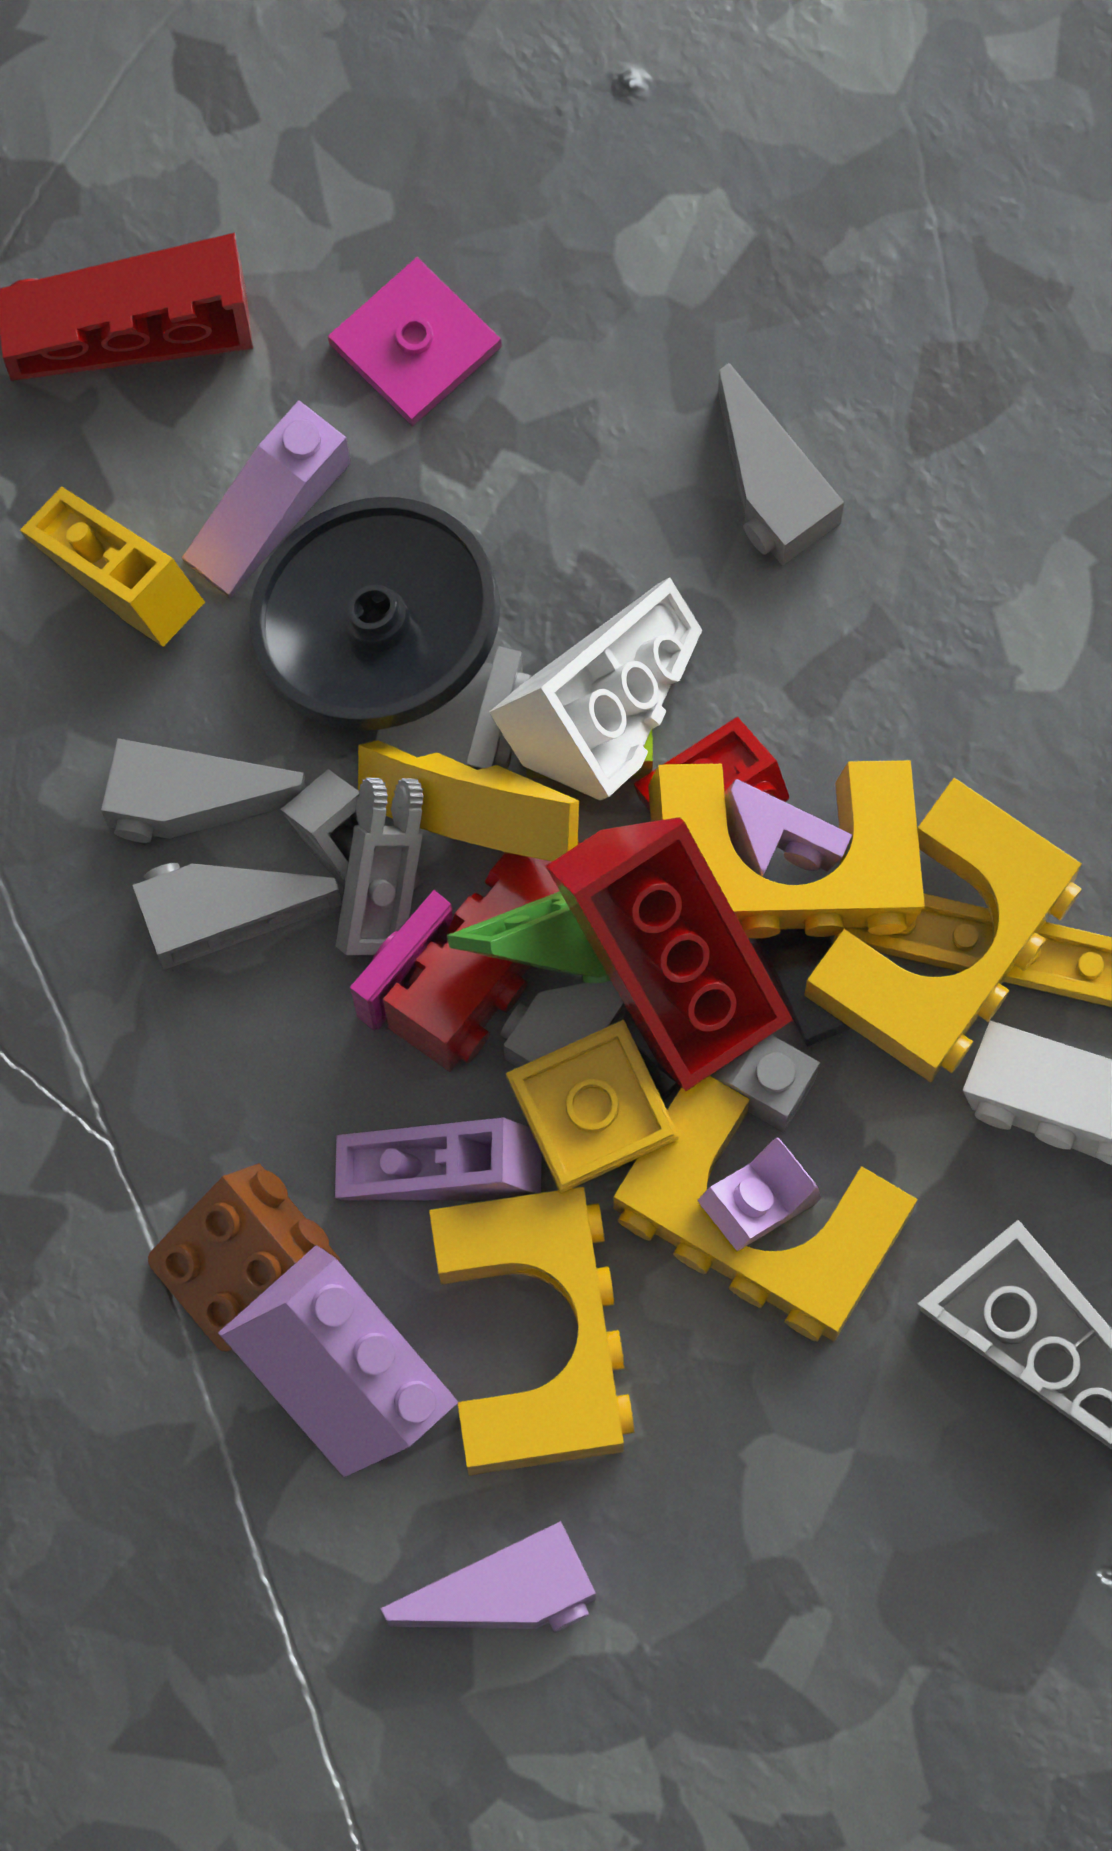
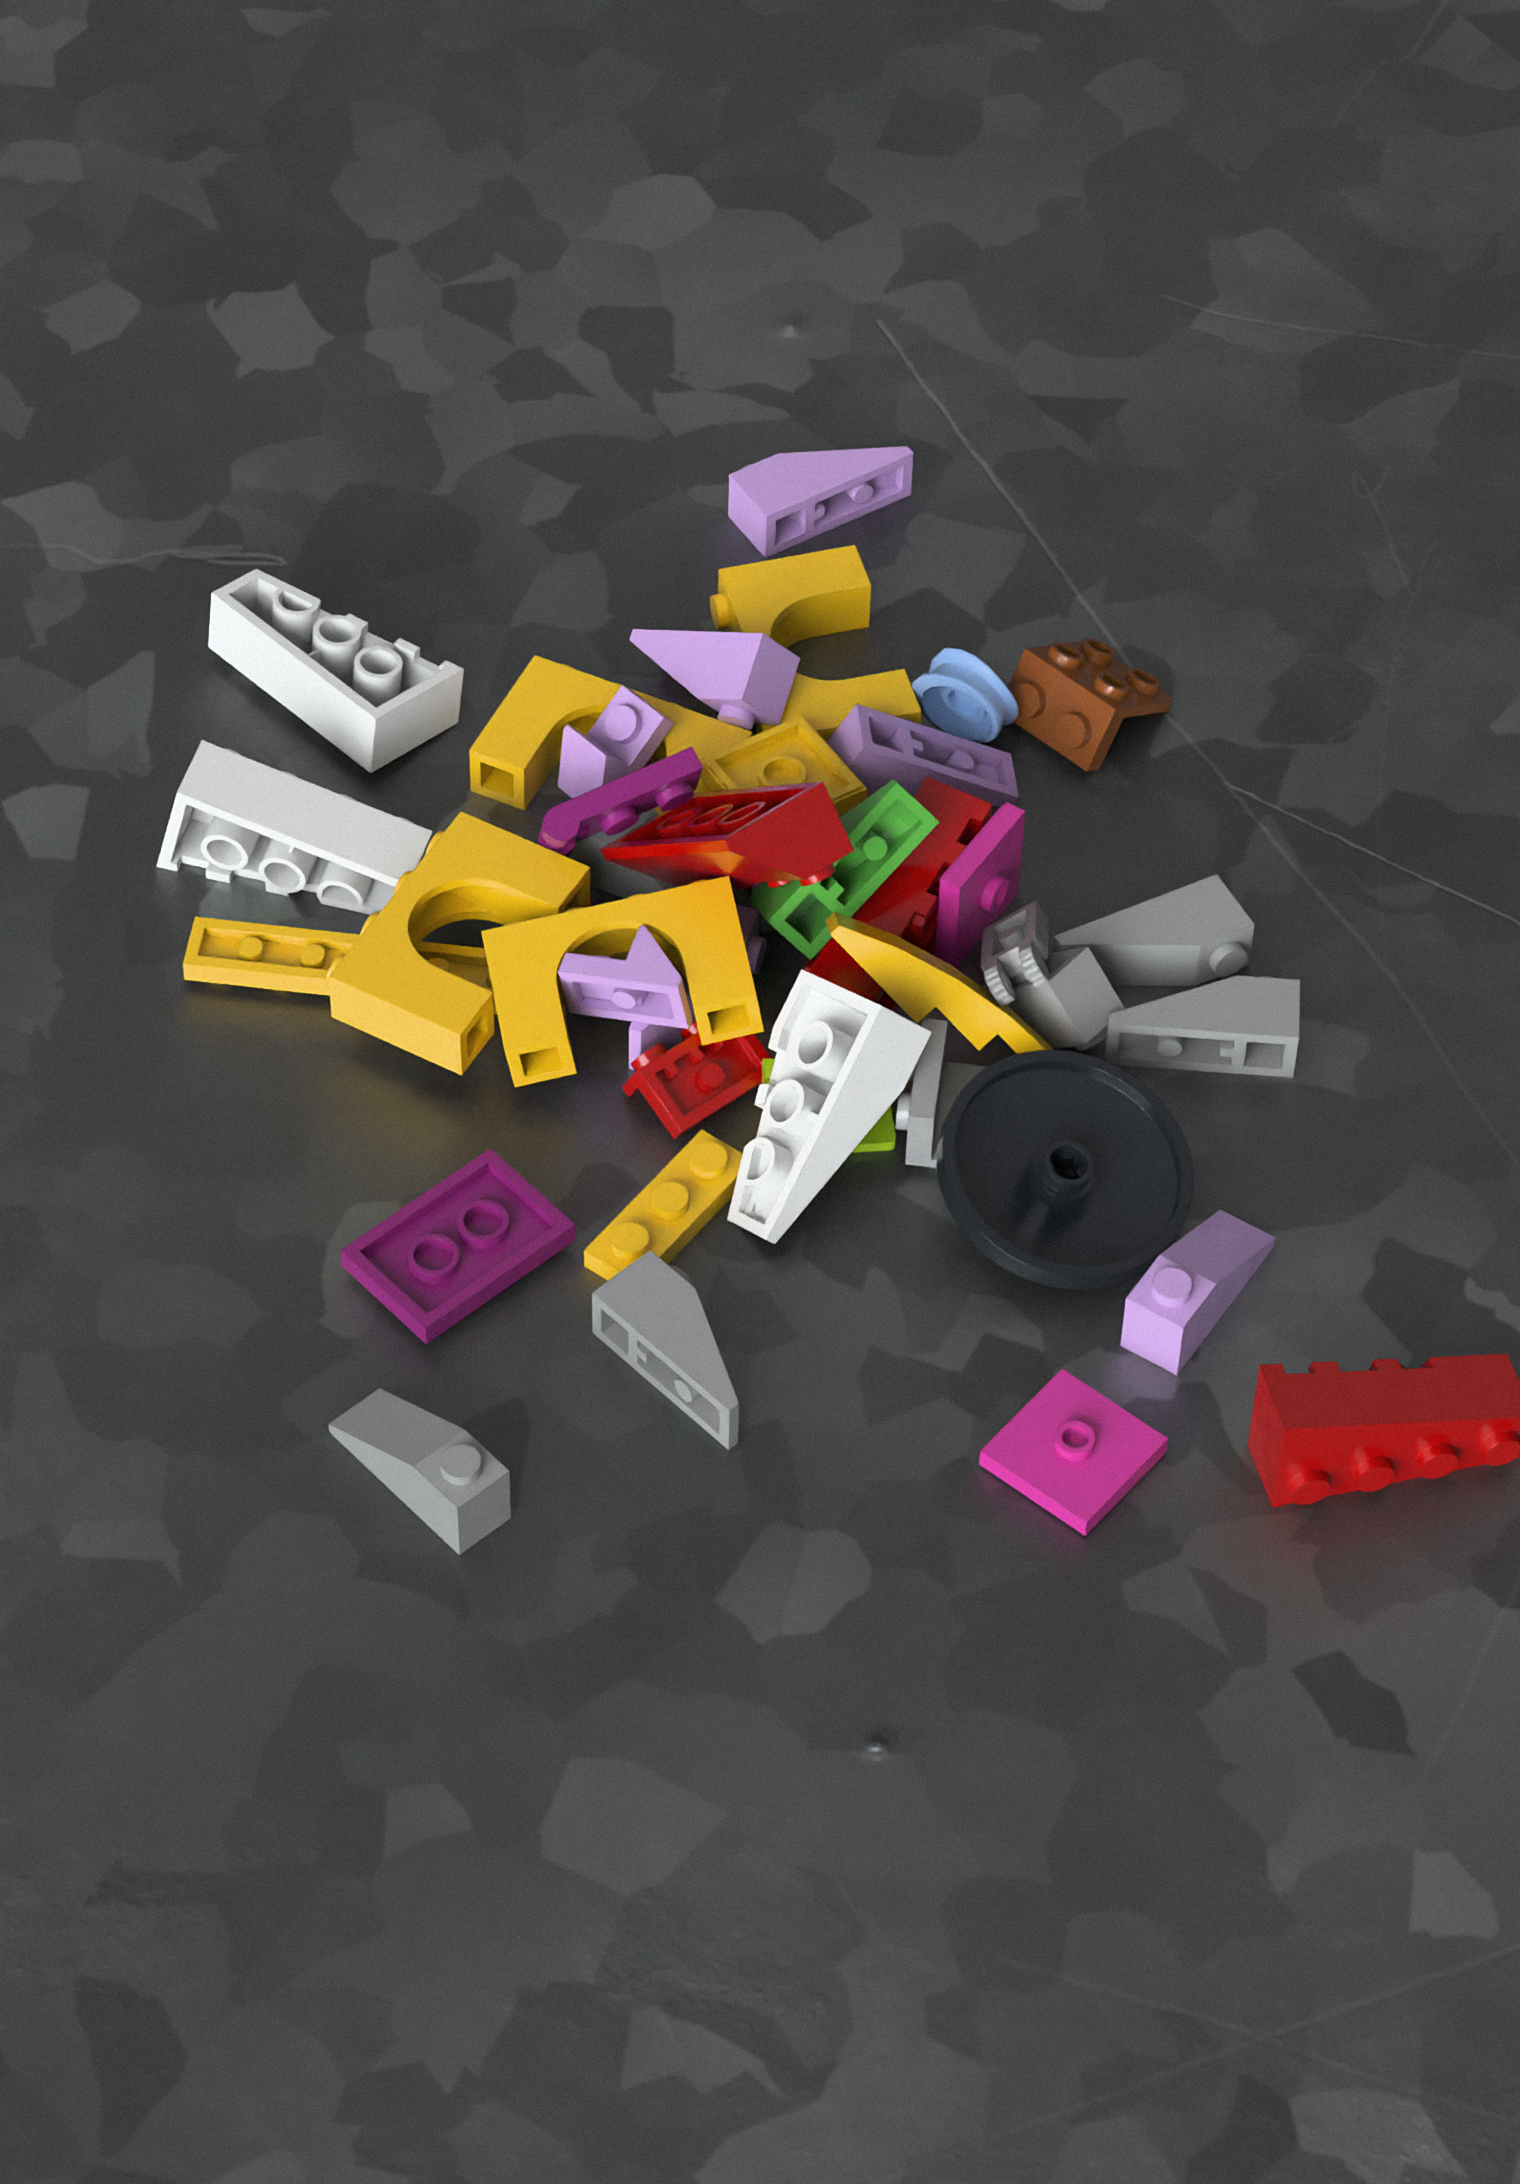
camera: 170 degrees right, 25 degrees down
yellow slope [20,486,205,647] -> none
lavender slope [218,1245,458,1477] -> none
none -> light grey slope [328,1388,511,1555]
none -> magenta plate [341,1149,575,1344]
none -> magenta plate [537,747,703,858]
none -> yellow plate [584,1129,743,1281]
none -> lavender slope [629,629,801,730]
none -> light blue piece [912,648,1019,743]

